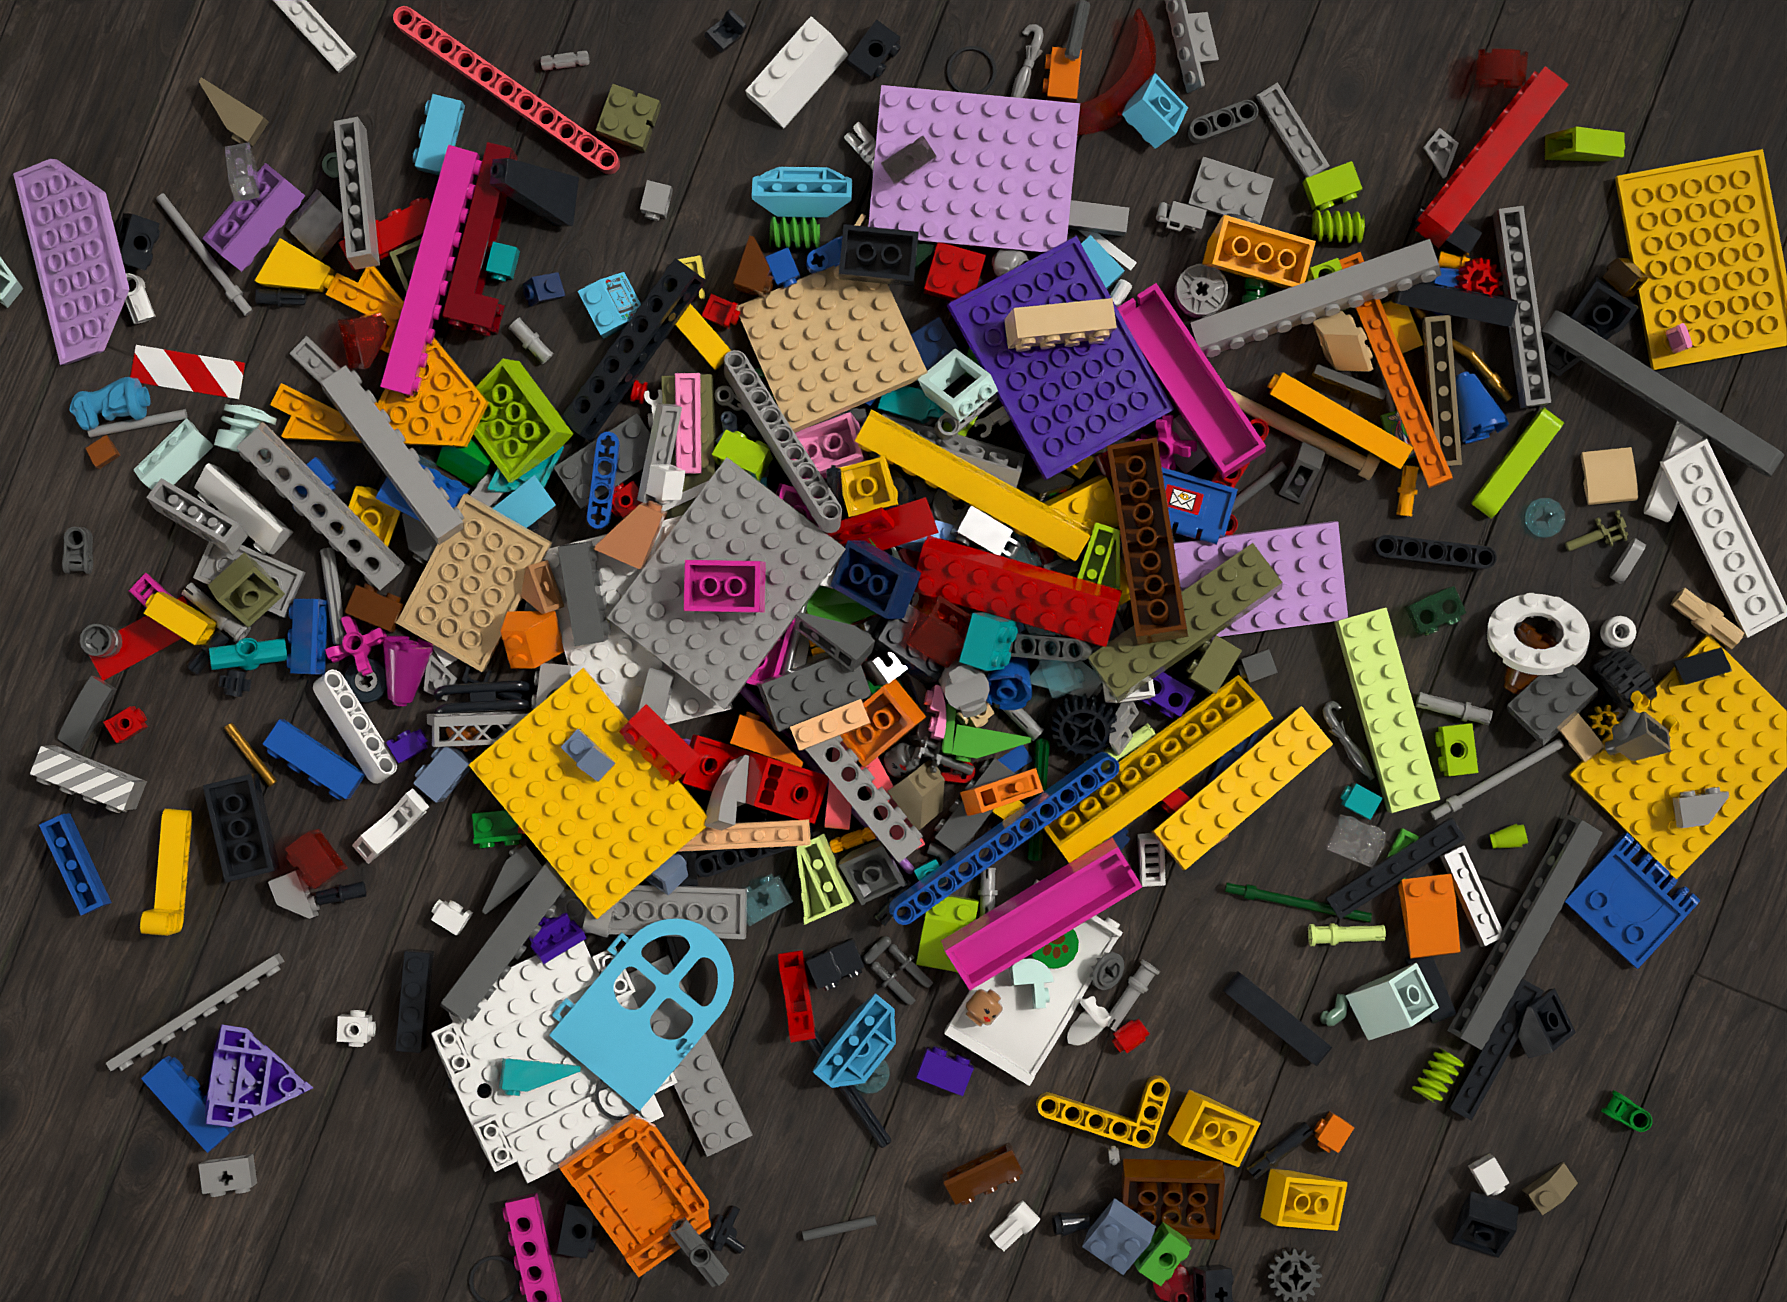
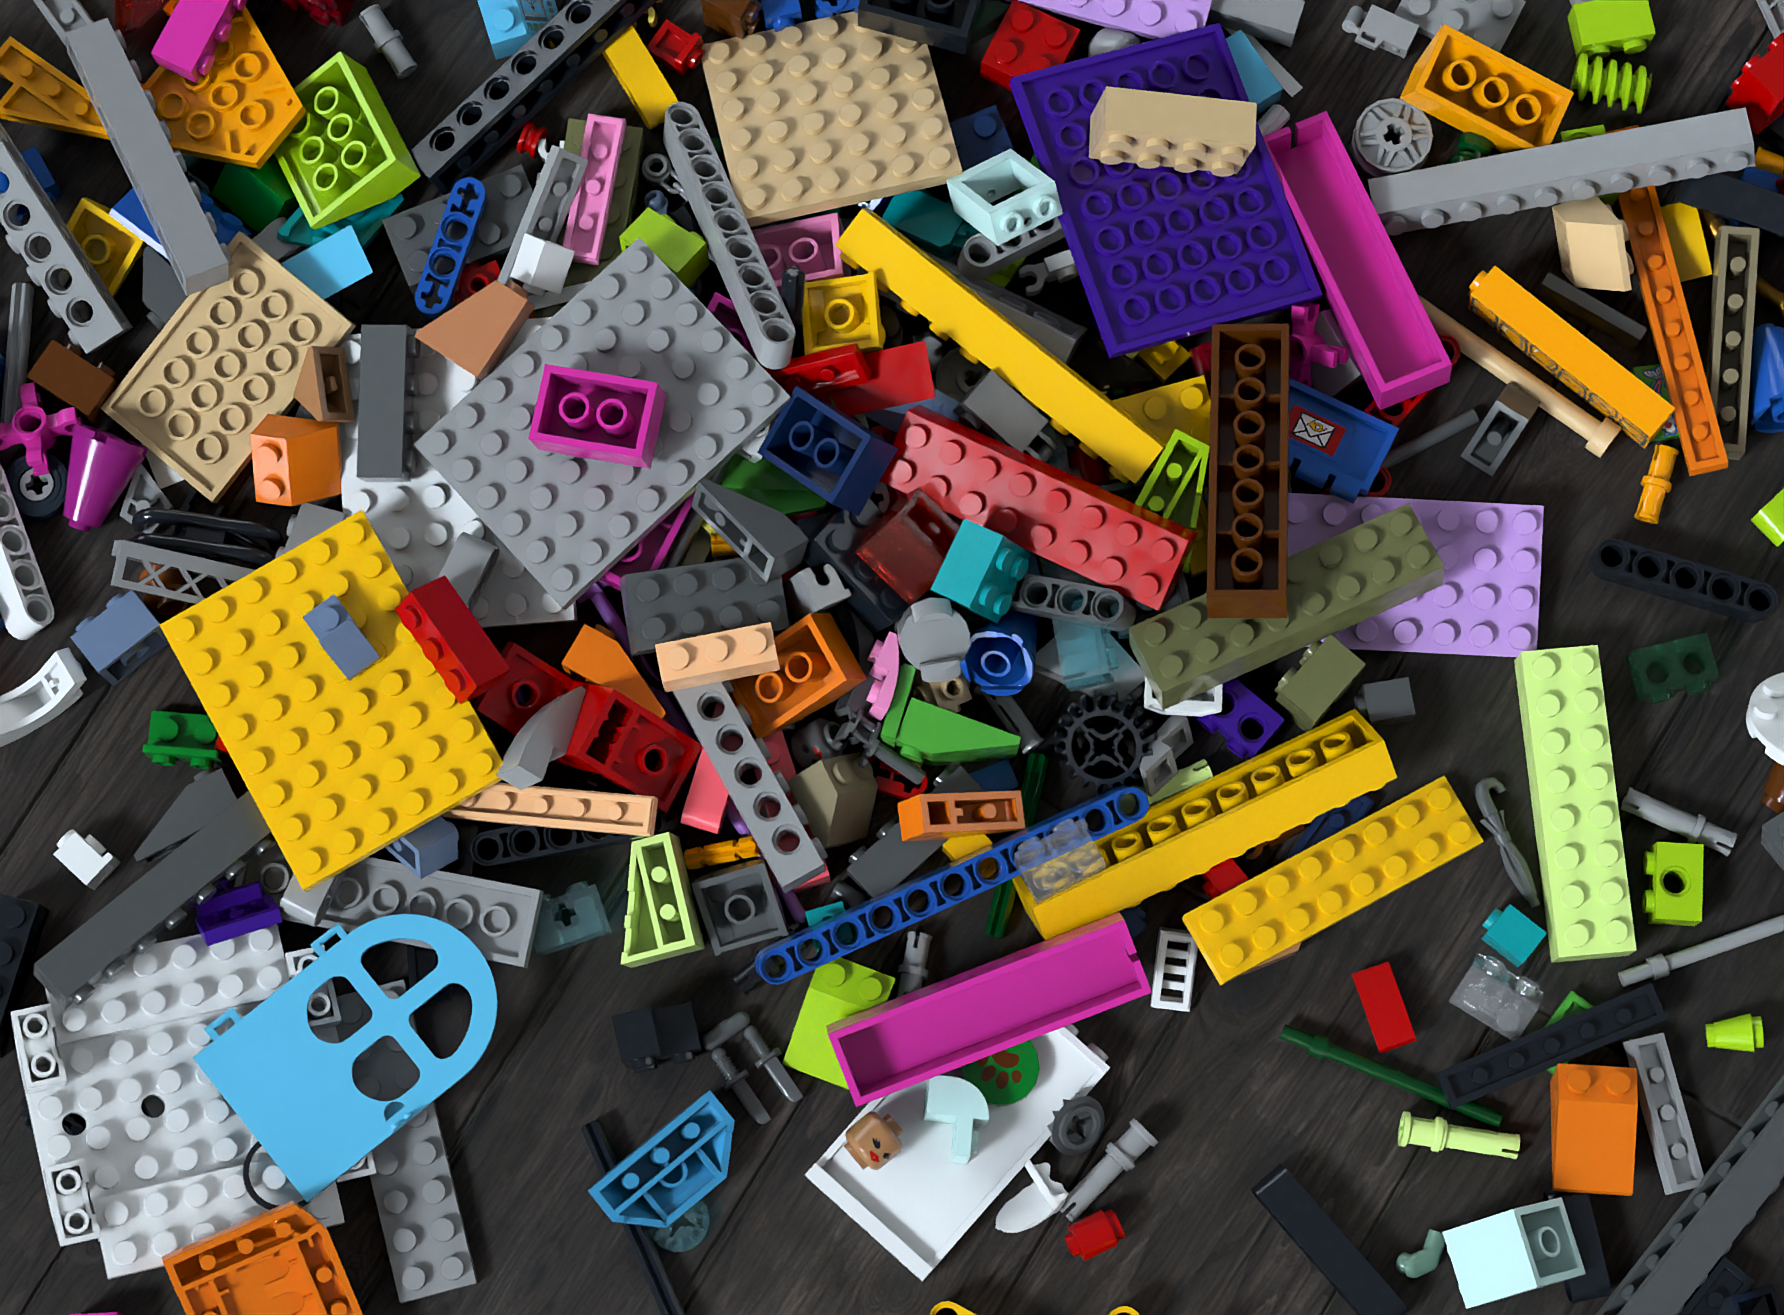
camera: 15 degrees right, 10 degrees down
dark purple brick [386,729,428,764] -> none
teal slope [499,1058,581,1096] -> none
red arch [778,950,816,1042] -> none
dark purple brick [916,1046,974,1096] -> none
none -> clear bracket [1014,818,1106,904]
none -> red slope [1352,962,1417,1053]

